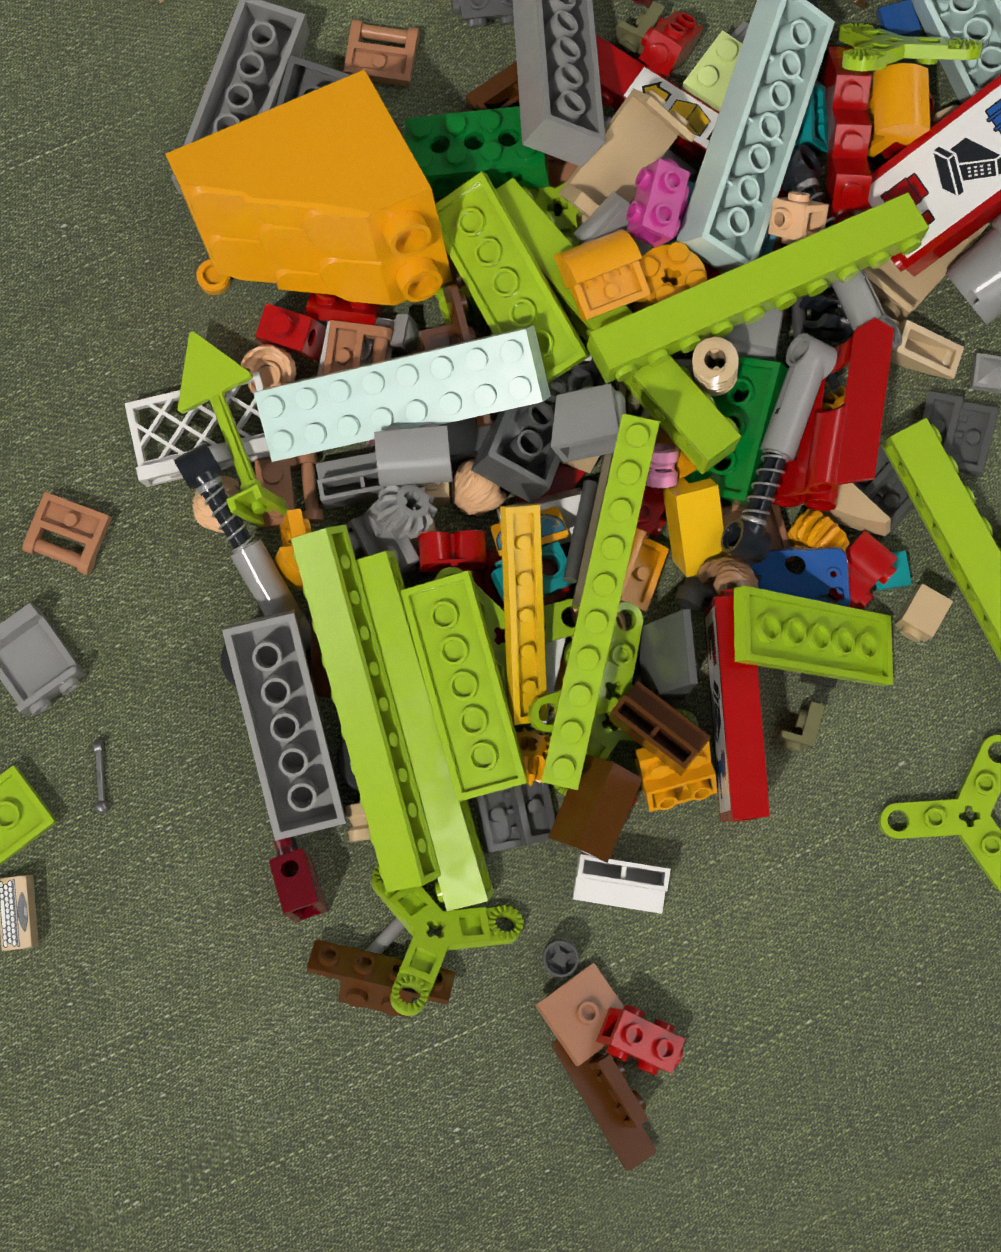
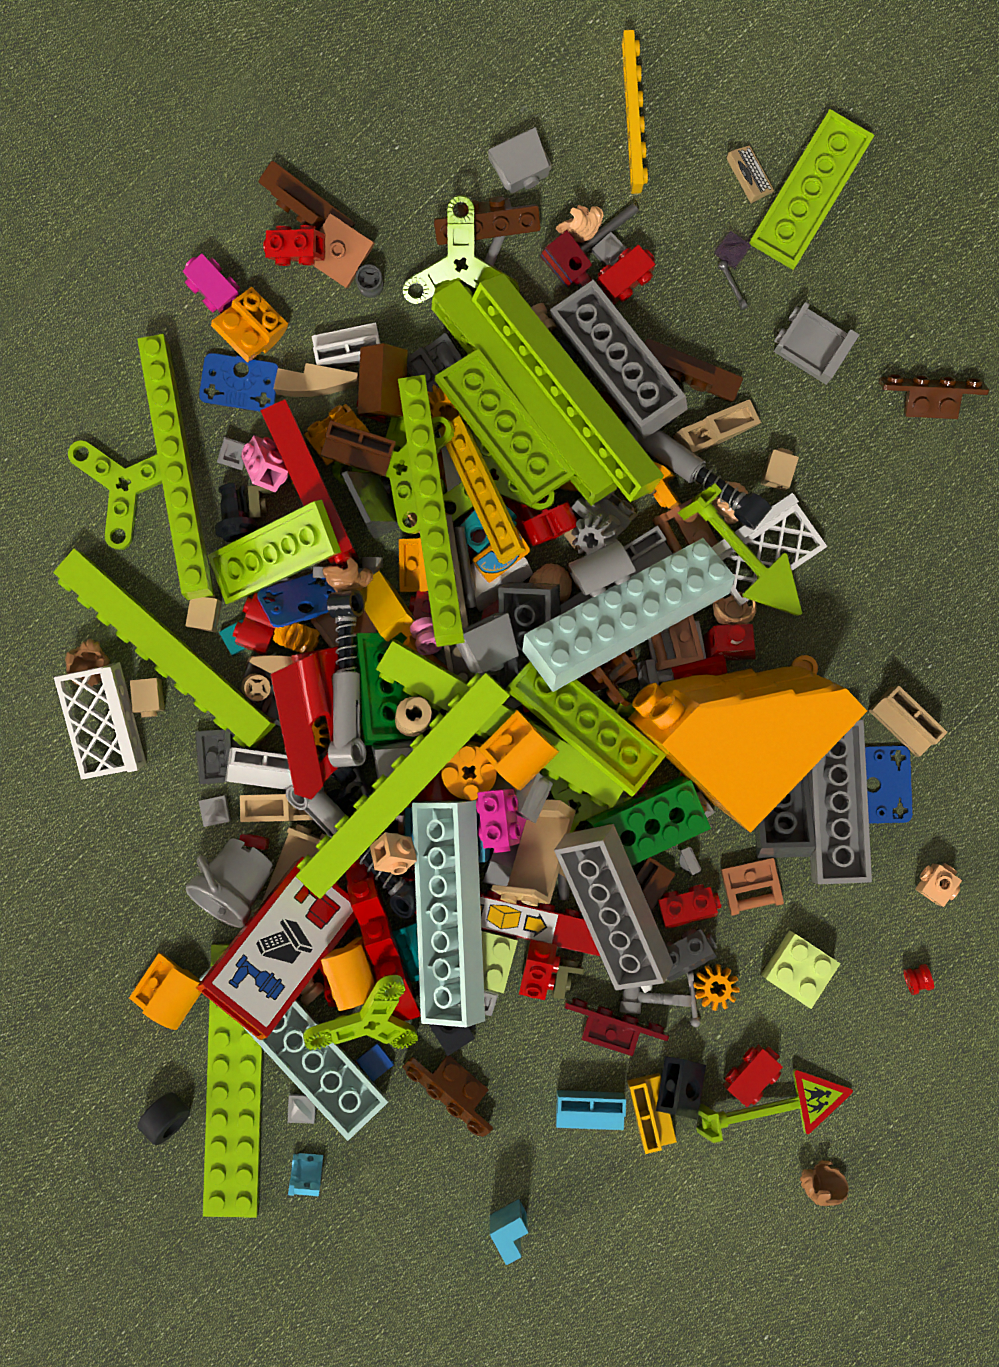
camera: 155 degrees right, 5 degrees up
nougat plate [22,492,112,575] -> none
none -> lime brick [137,334,214,600]
none -> dark pink brick [183,254,240,314]
none -> blue axle [199,353,279,412]
none -> light orange brick [211,287,288,363]
none -> black piece [215,483,257,542]
none -> light grey tile [217,437,246,470]
none -> white piece [225,747,292,790]
none -> red tile [239,833,270,850]
none -> bright pink brick [241,435,288,492]
none -> tan wheel [241,673,271,701]
none -> tan slope [274,363,359,397]
none -> light grey torso [488,127,552,194]
none -> light nougat hair [556,205,603,243]
none -> flat silver bar [579,203,639,254]
none -> light grey tile [591,232,627,266]
none -> red brick [597,244,656,305]
none -> yellow plate [622,30,648,194]
none -> reddish brown bracket [644,339,743,402]
none -> red brick [658,884,721,929]
none -> tan slope [673,399,761,455]
none -> light grey tile [678,846,701,875]
none -> clear purple tile [714,231,751,269]
none -> tan brick [760,448,799,492]
none -> blue axle [865,746,913,824]
none -> tan piece [868,686,948,757]

